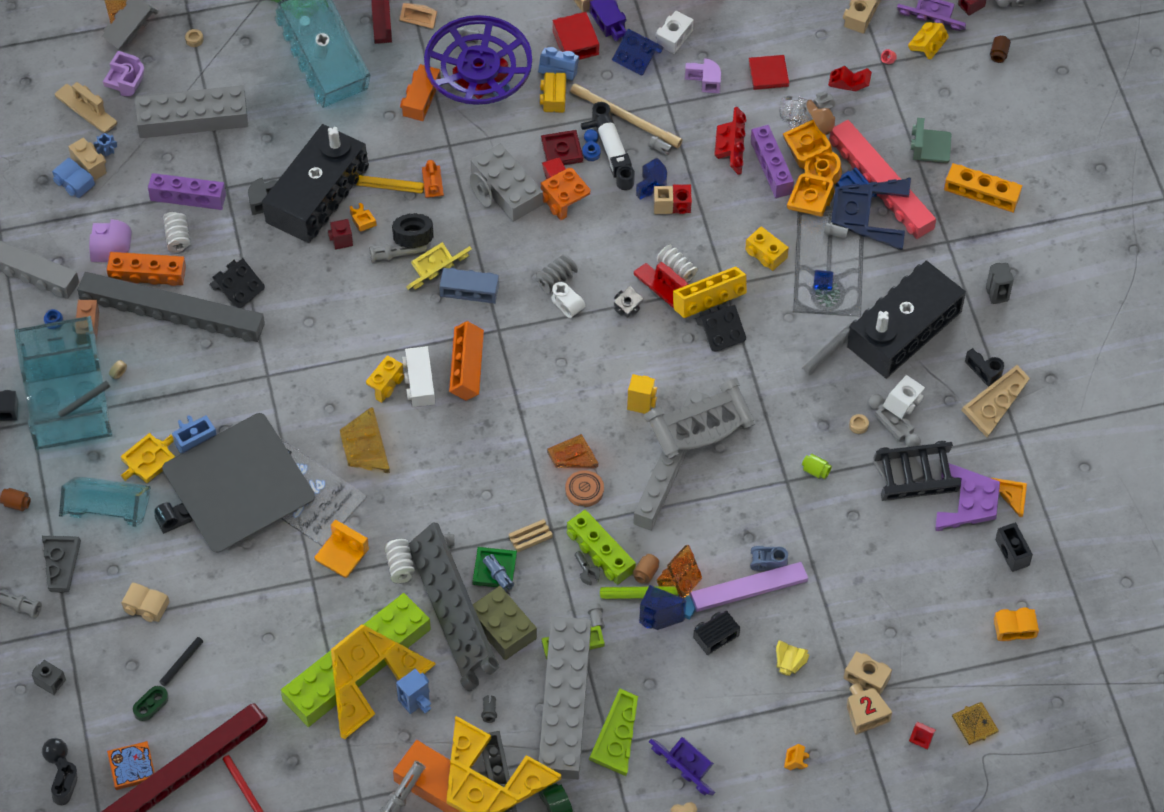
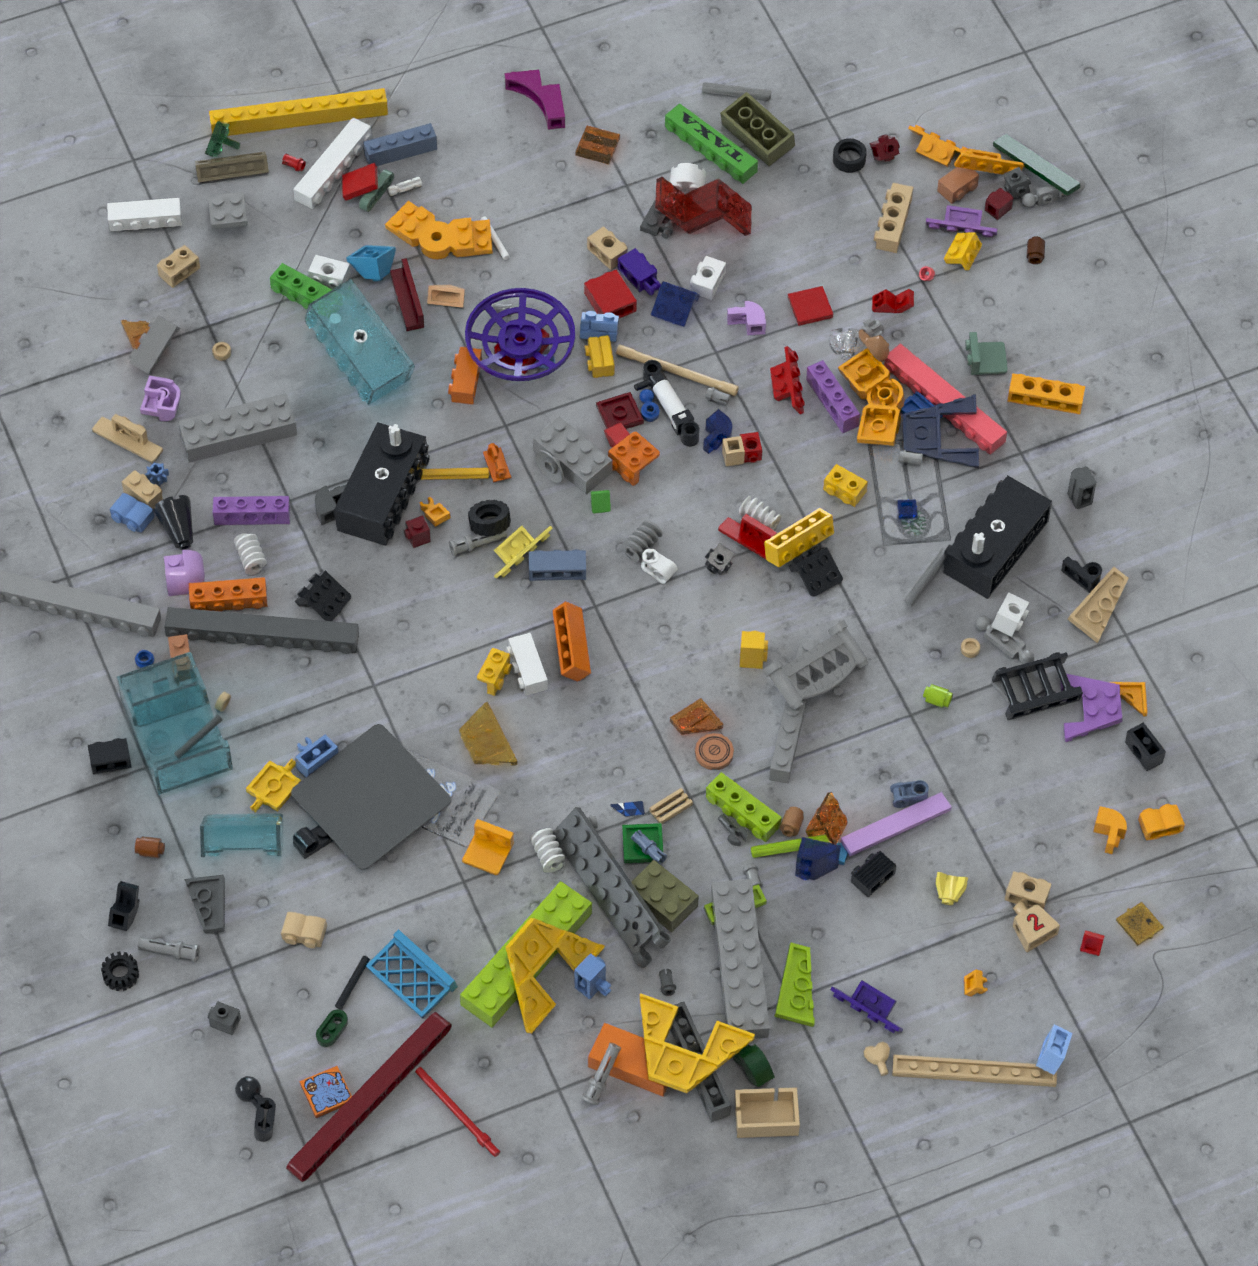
camera: 10 degrees left, 0 degrees up
none -> black cone [153,495,193,550]
none -> dark azure fence [366,929,458,1019]
none -> bright green slope [591,490,611,513]
none -> dark blue sticker [610,801,645,817]
none -> light orange brick [1093,806,1127,854]

